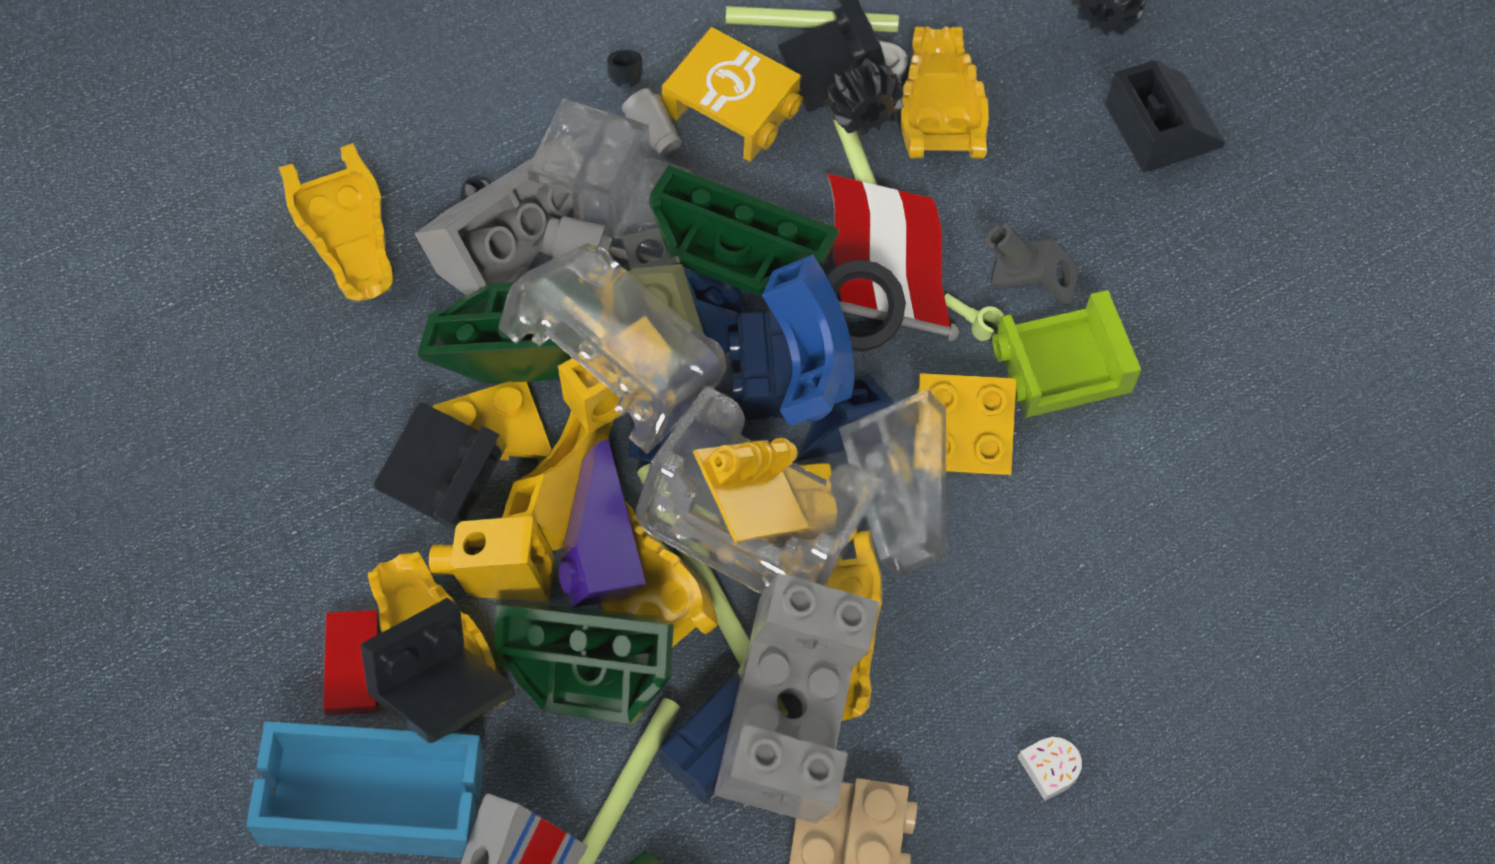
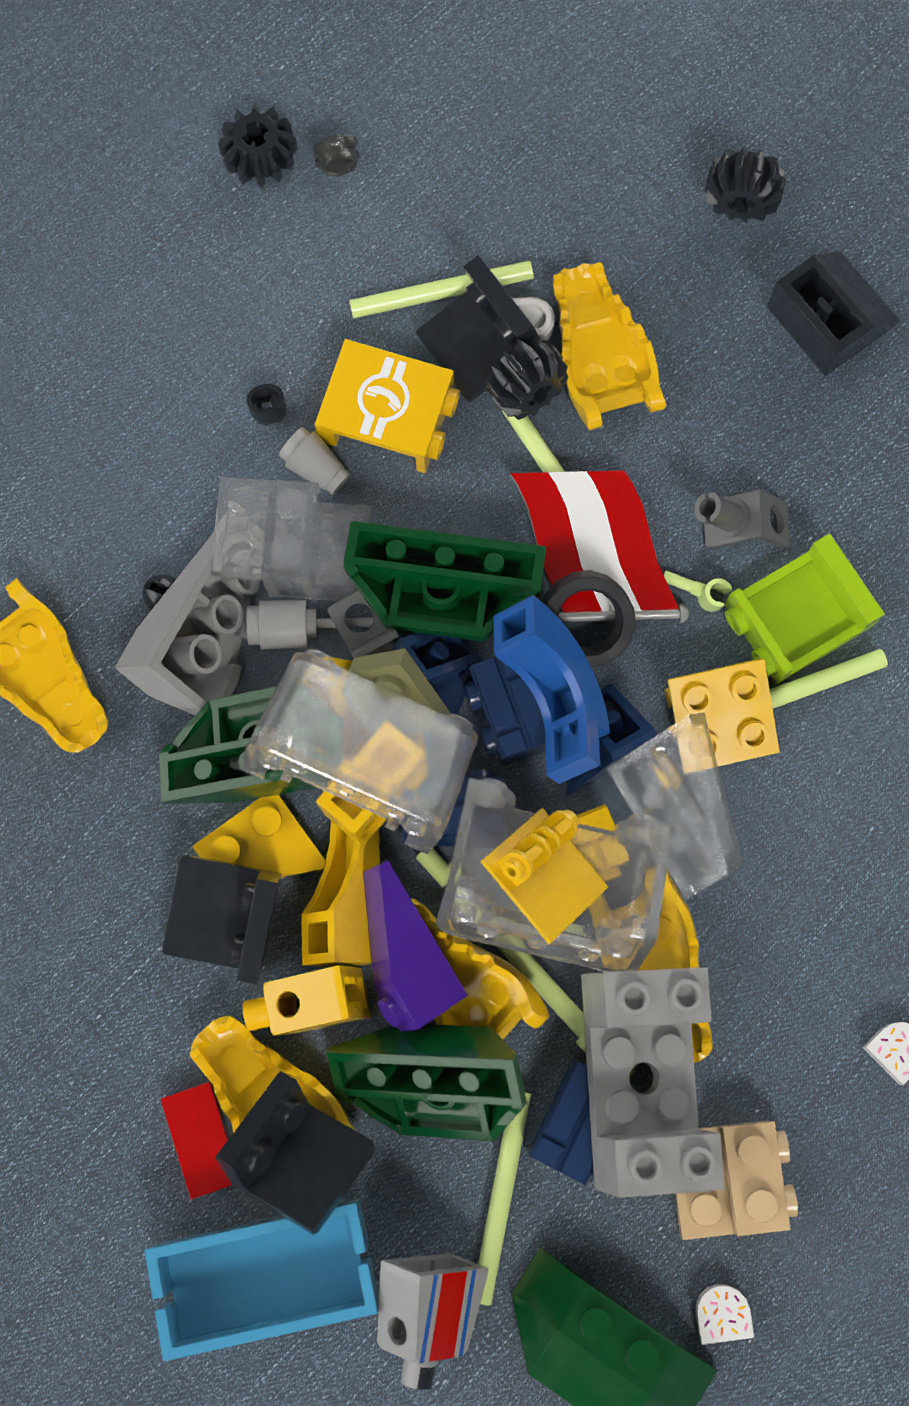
camera: 10 degrees left, 15 degrees up
none -> yellowish green bar [770,649,888,709]

